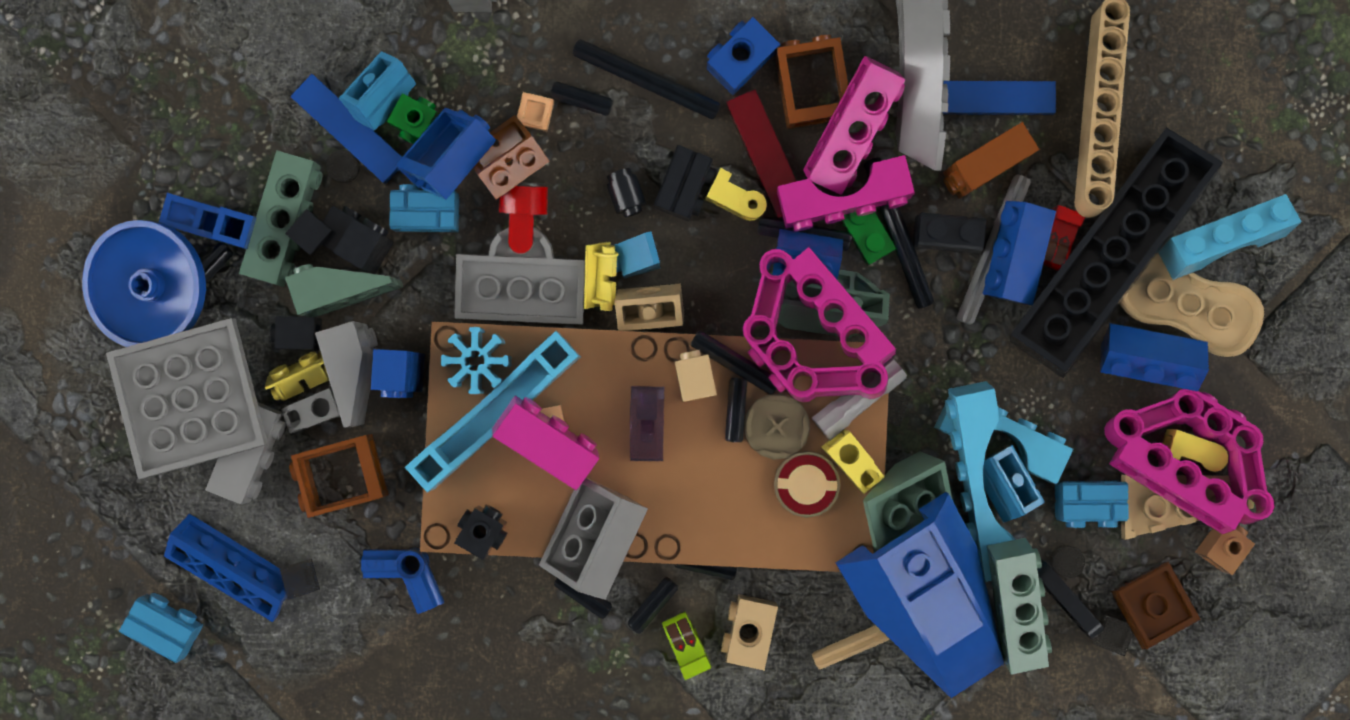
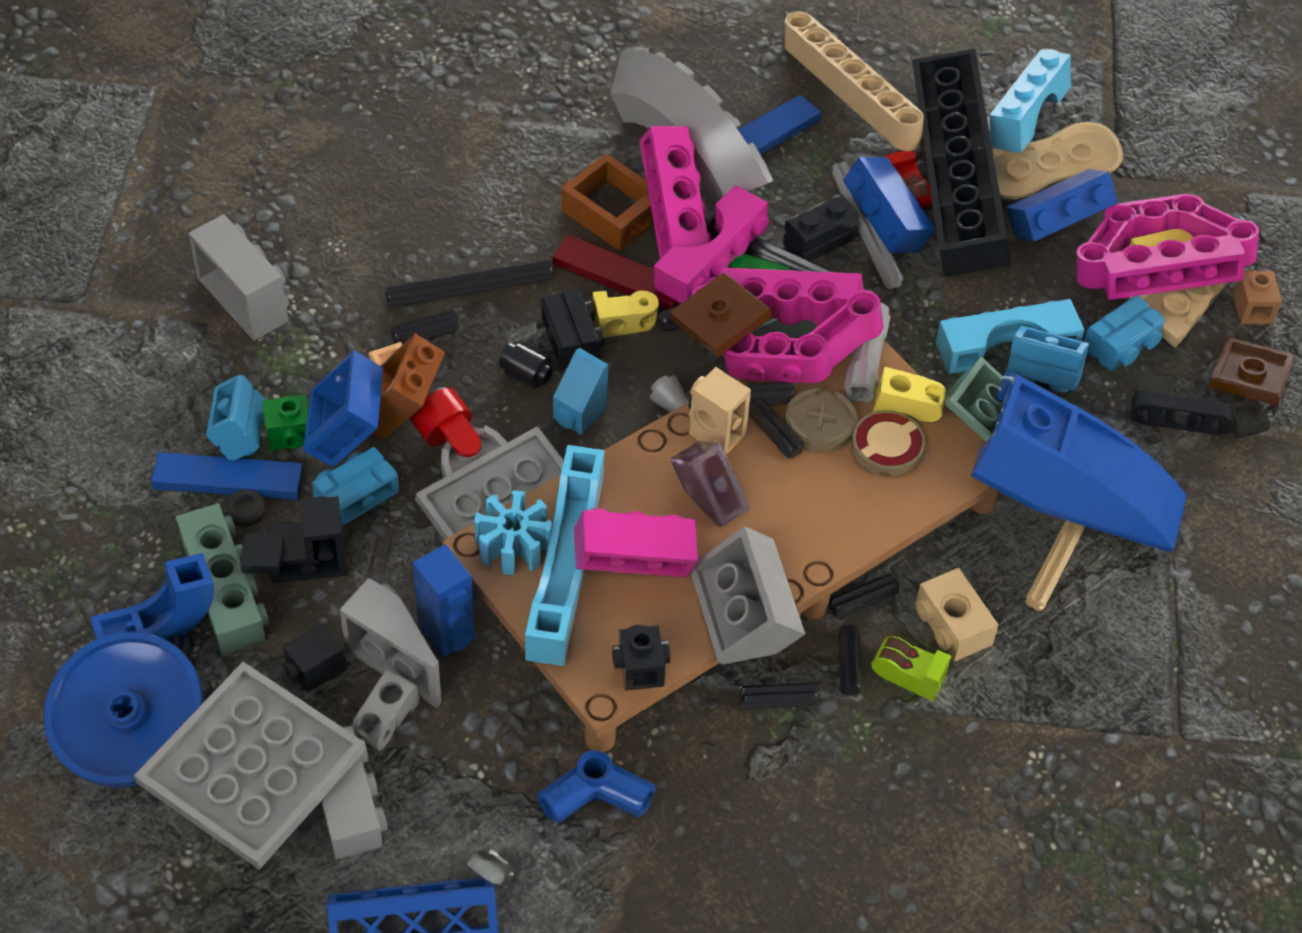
camera: 40 degrees left, 35 degrees down
light yellow hinge [265,351,329,401] -> none
sand green slope [285,264,404,317] -> none
dark orange window [289,434,389,518] -> none
light yellow hinge [584,242,618,311] -> none
tan brick [614,284,684,331] -> none
blue brick [707,17,780,96] -> none
dark orange window [943,122,1040,199] -> none
medium azure arch [945,381,1015,582] -> none
sand green brick [987,538,1052,675] -> none
none -> light grey cone [650,375,687,412]
none -> reddish brown plate [670,272,772,358]

